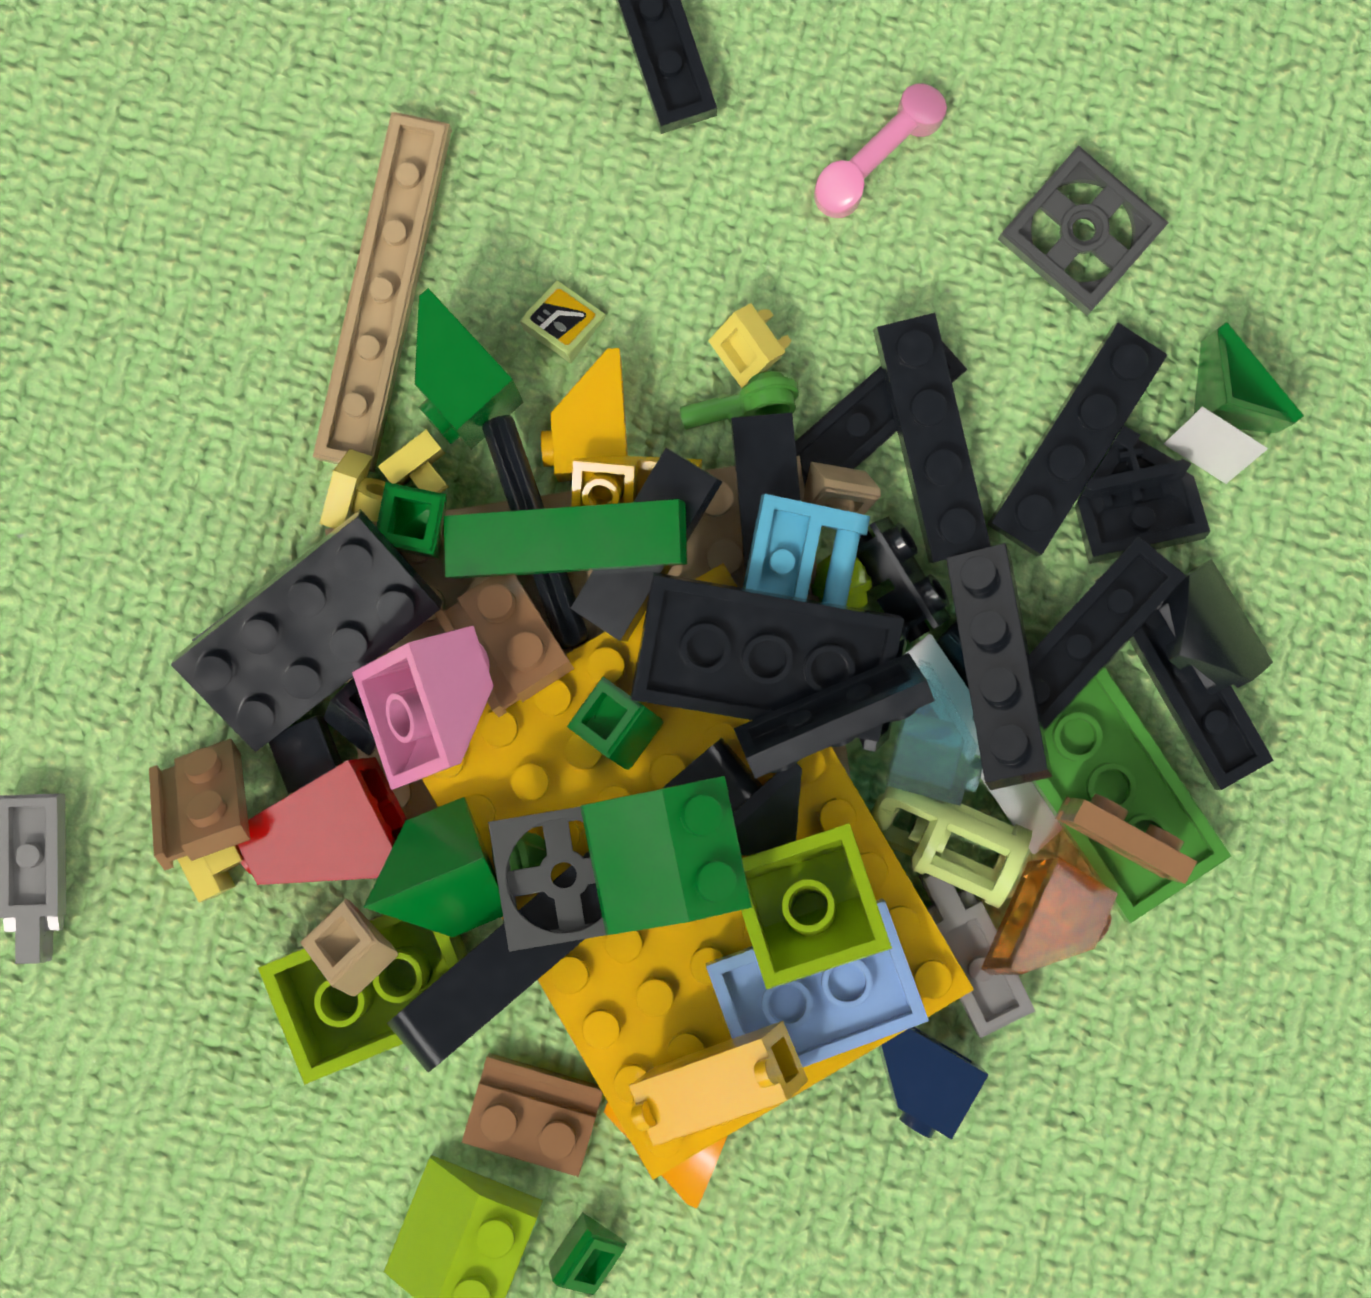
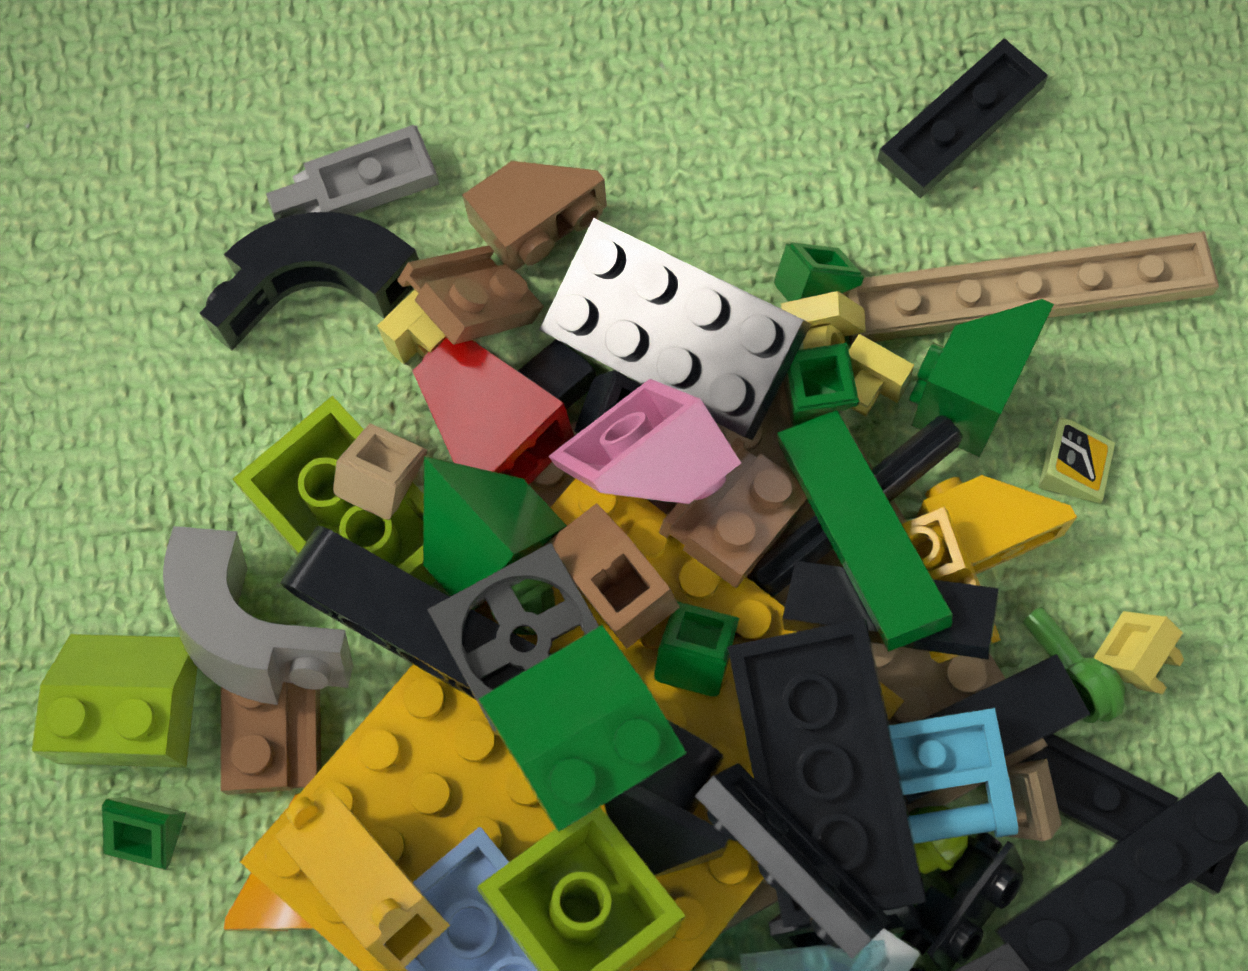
camera: 75 degrees right, 15 degrees down
none -> light grey arch [163,526,353,705]
none -> black arch [199,212,419,351]
none -> medium nougat slope [462,161,607,271]
none -> medium nougat slope [544,503,680,649]
none -> green slope [774,242,864,302]
none -> black plate [877,38,1048,199]

